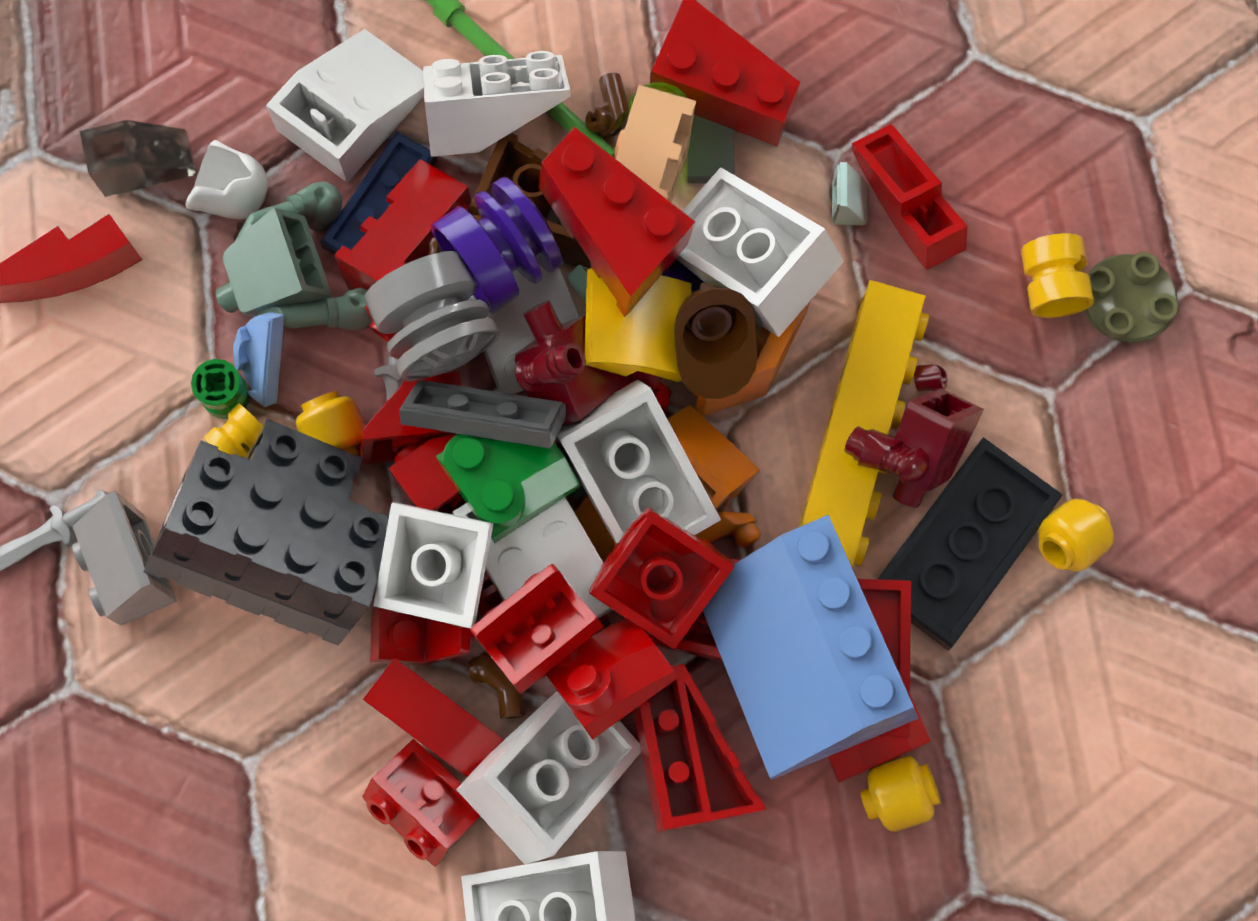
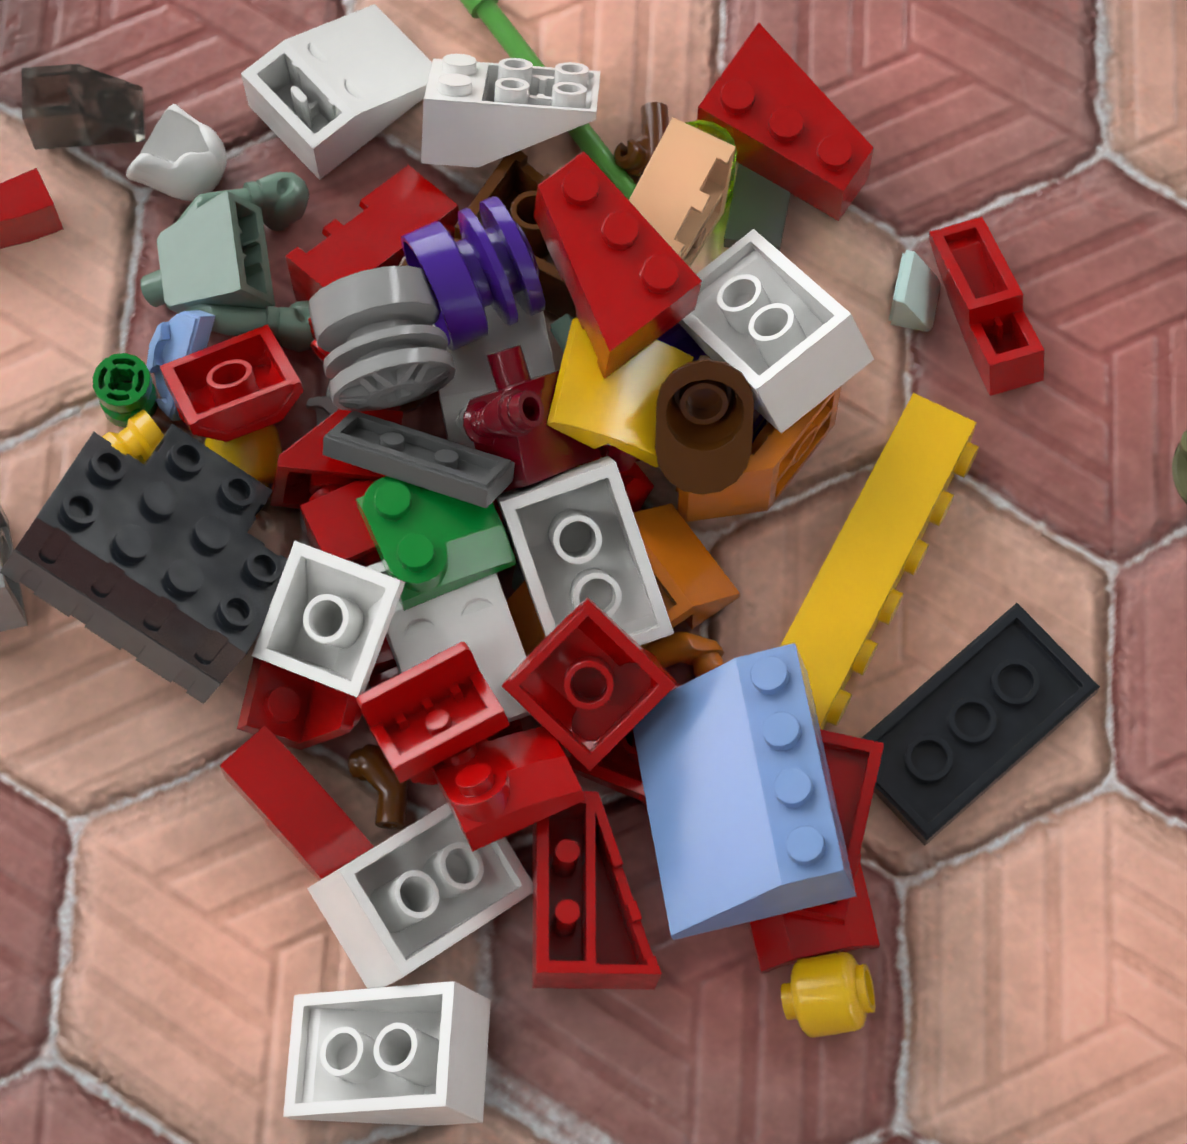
camera: 15 degrees right, 5 degrees down
dark blue tile [320,131,437,255] -> none
red bracket [362,739,481,867] -> none
dark red torso [844,364,984,508] -> none
yellow wheel [1021,233,1094,318] -> none
yellow head [1038,498,1114,572] -> none
none -> red slope [159,324,304,442]

